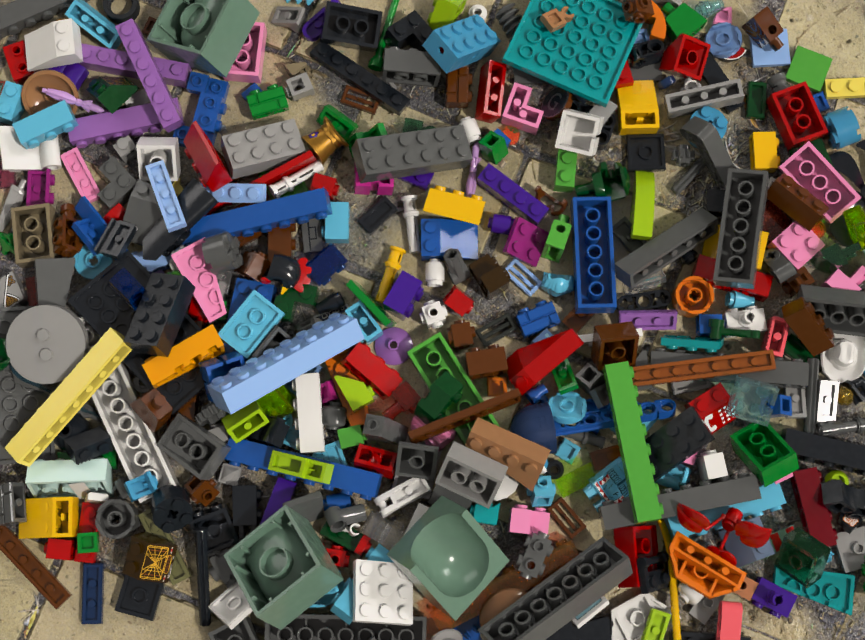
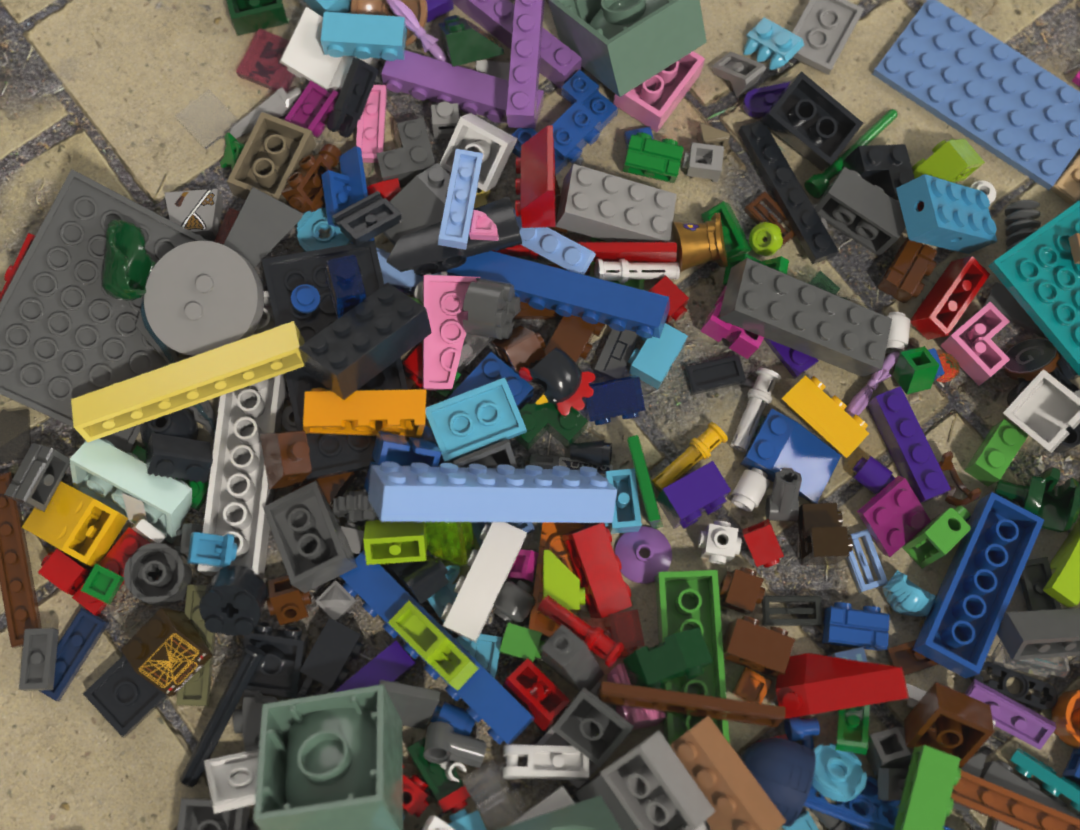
camera: 25 degrees right, 5 degrees down
none -> dark grey plate [18,628,59,691]
none -> blue plate [291,284,320,313]
none -> black hinge [327,58,379,138]
none -> bright pink tile [469,210,499,241]
none -> red pin [537,595,625,668]
none -> lime plate [749,222,783,256]

